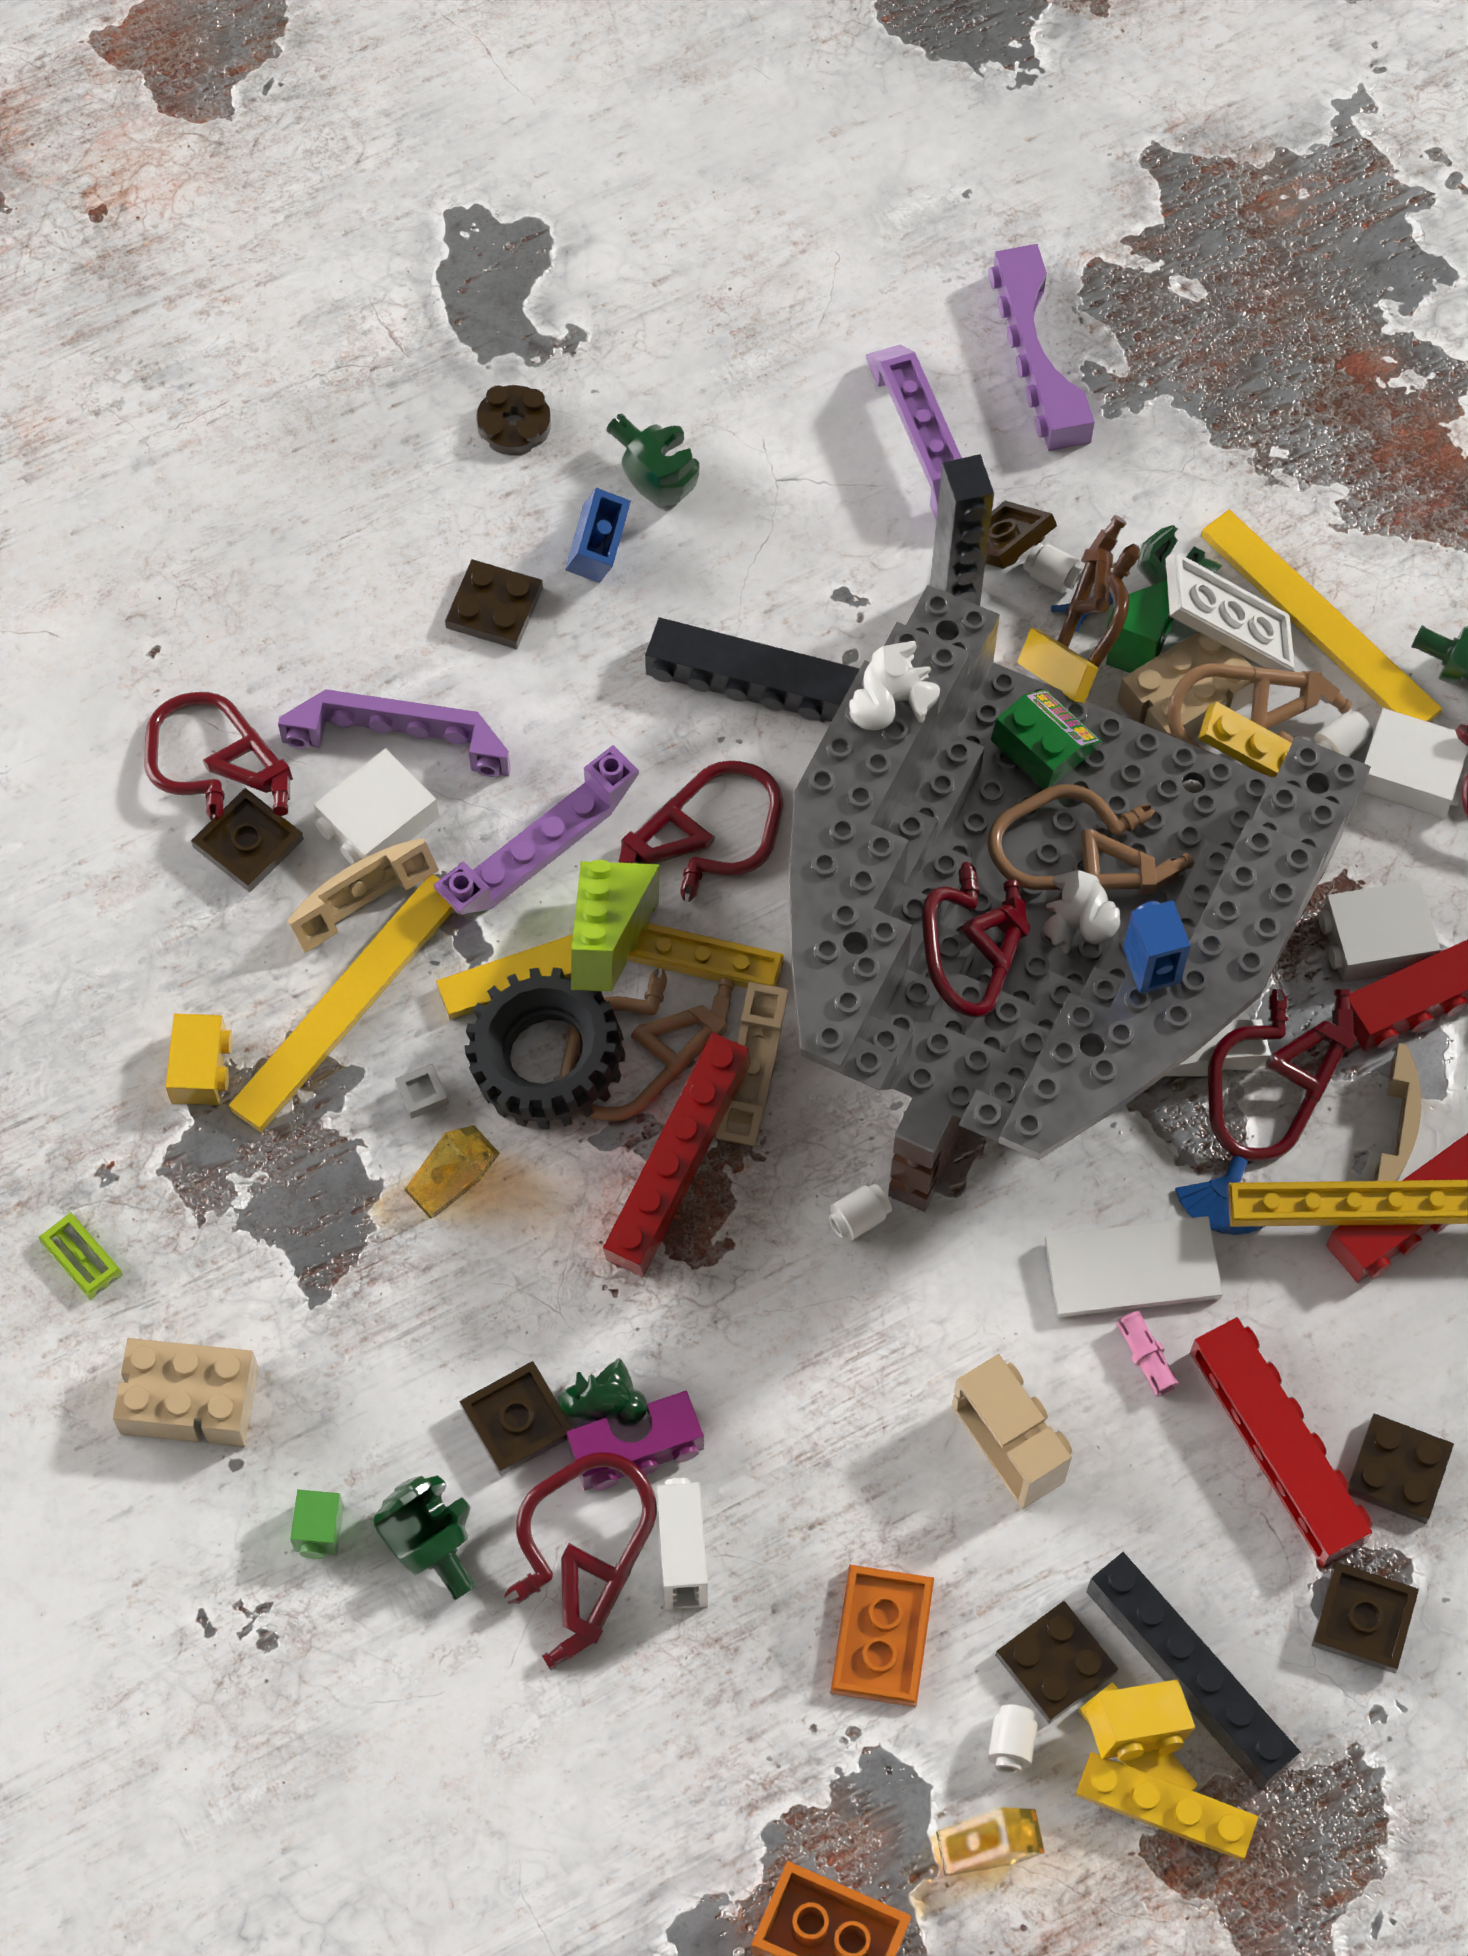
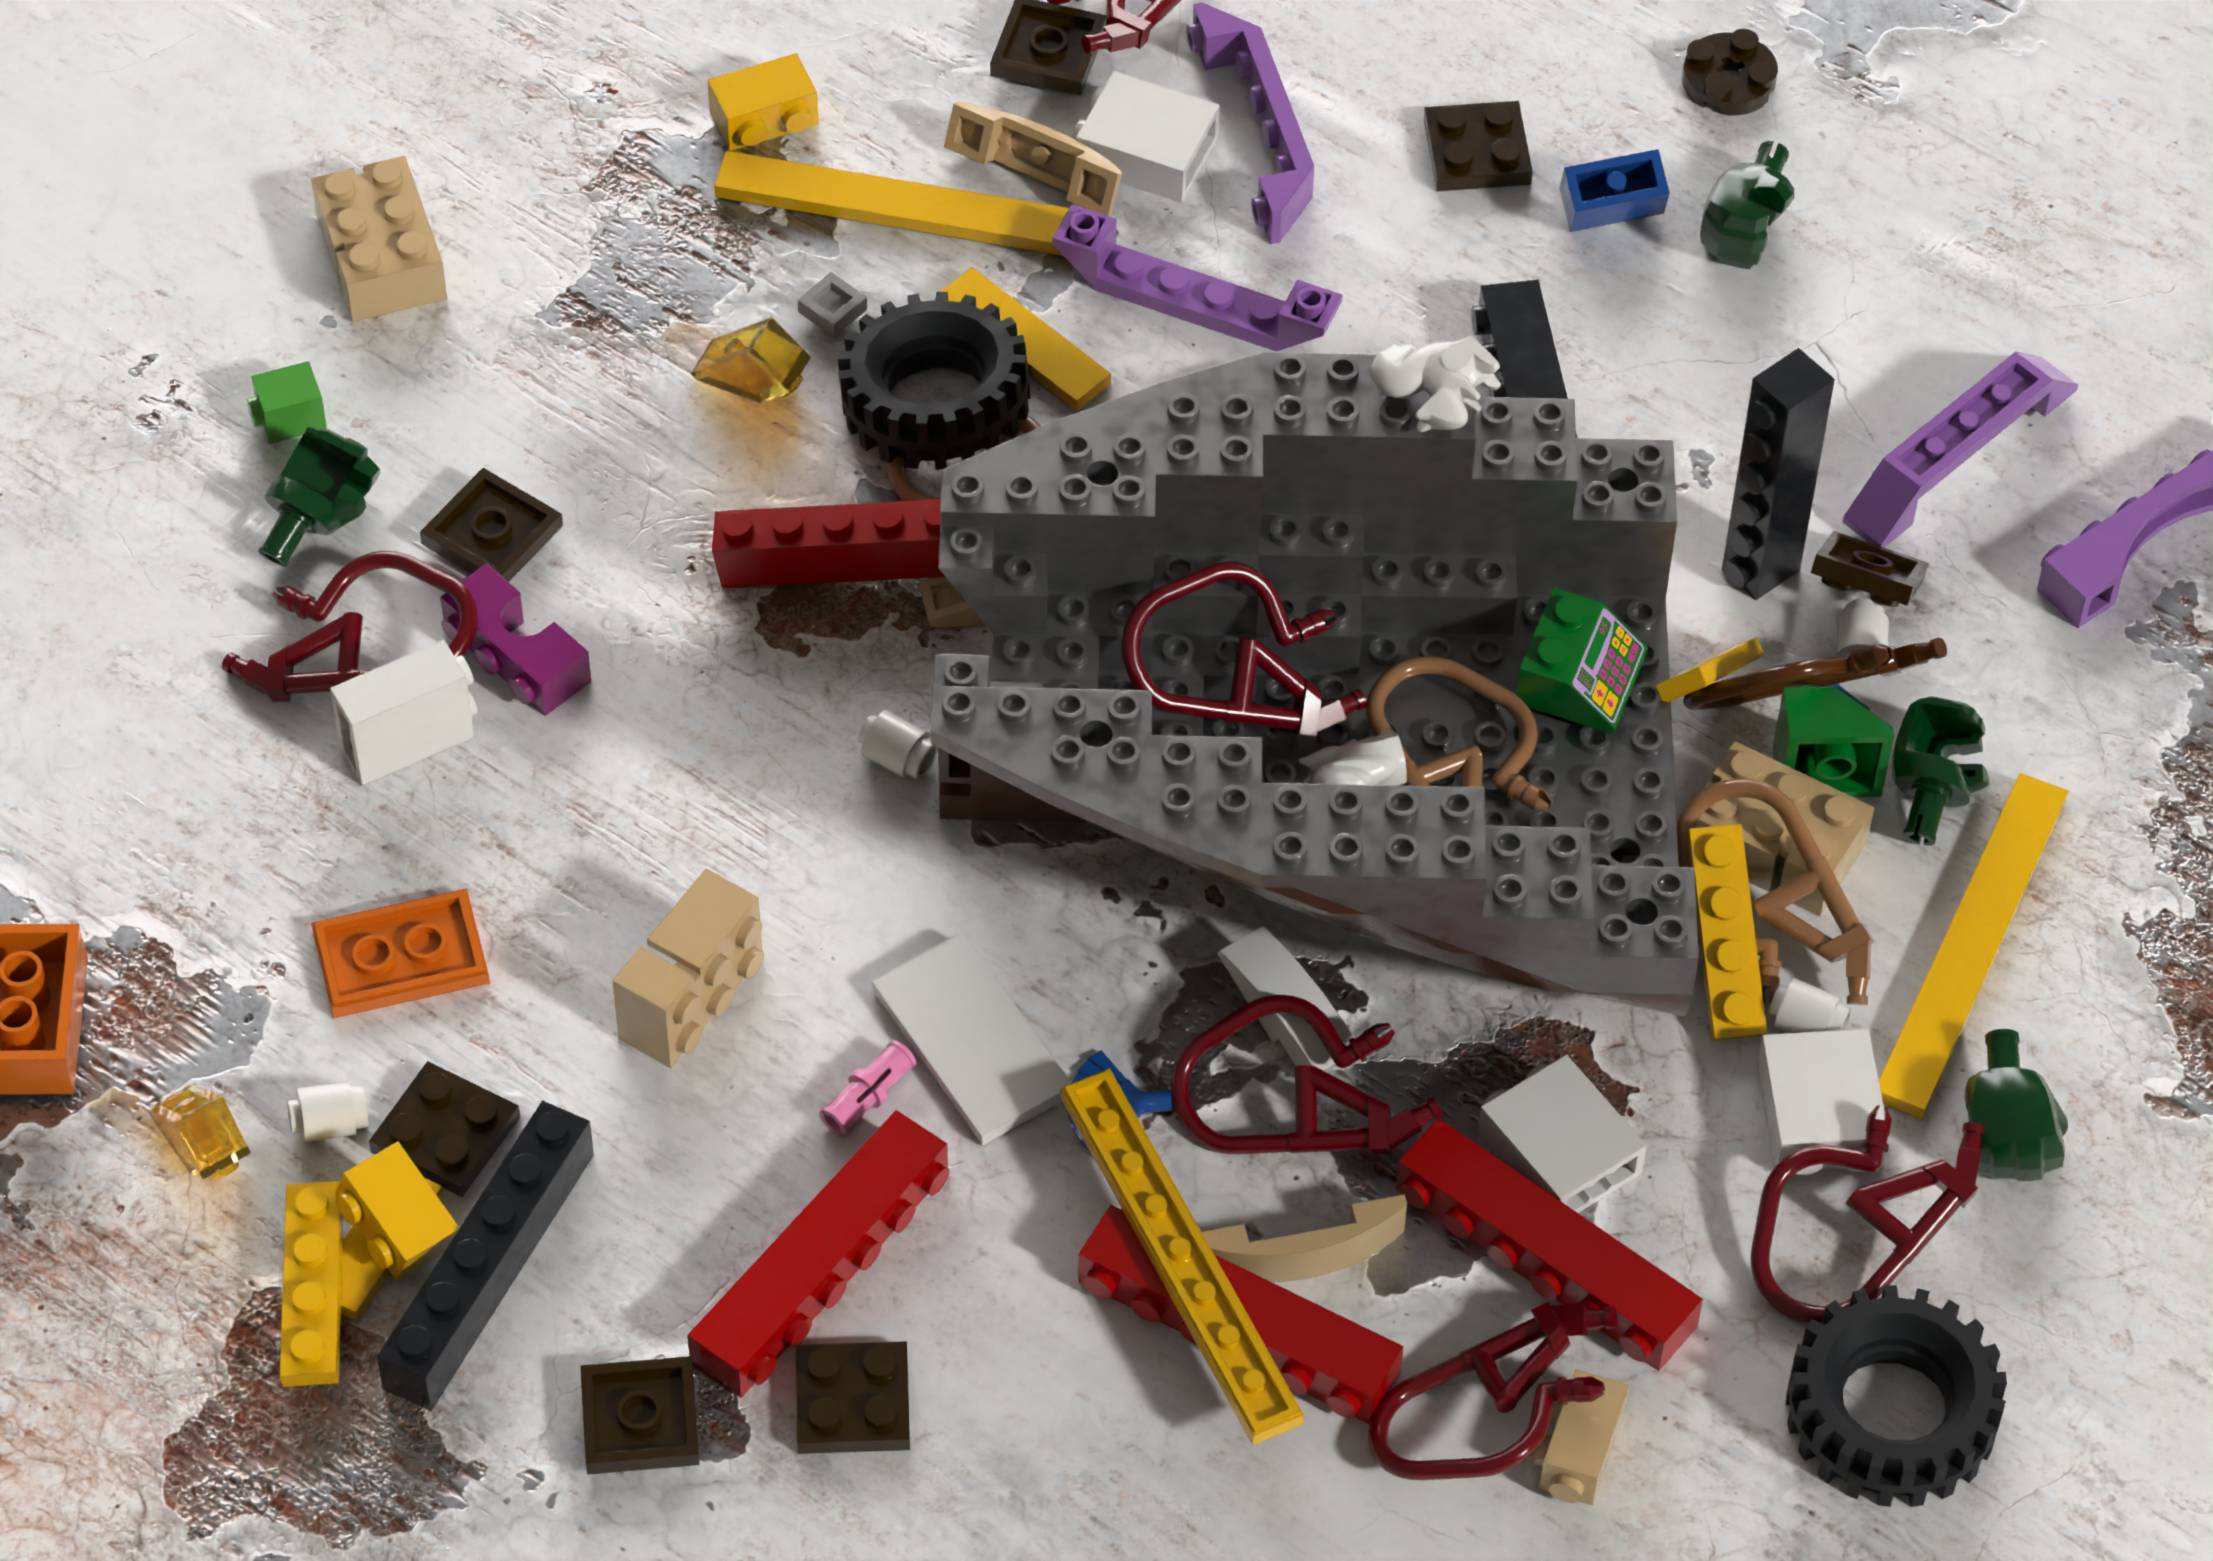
camera: 65 degrees right, 10 degrees down
lime tile [38,1212,123,1300] -> none
dark green piece [558,1358,647,1427] -> none
lime wedge [571,860,660,992] -> none
blue brick [1123,900,1191,994] -> none
white tile [1166,552,1295,672] -> none

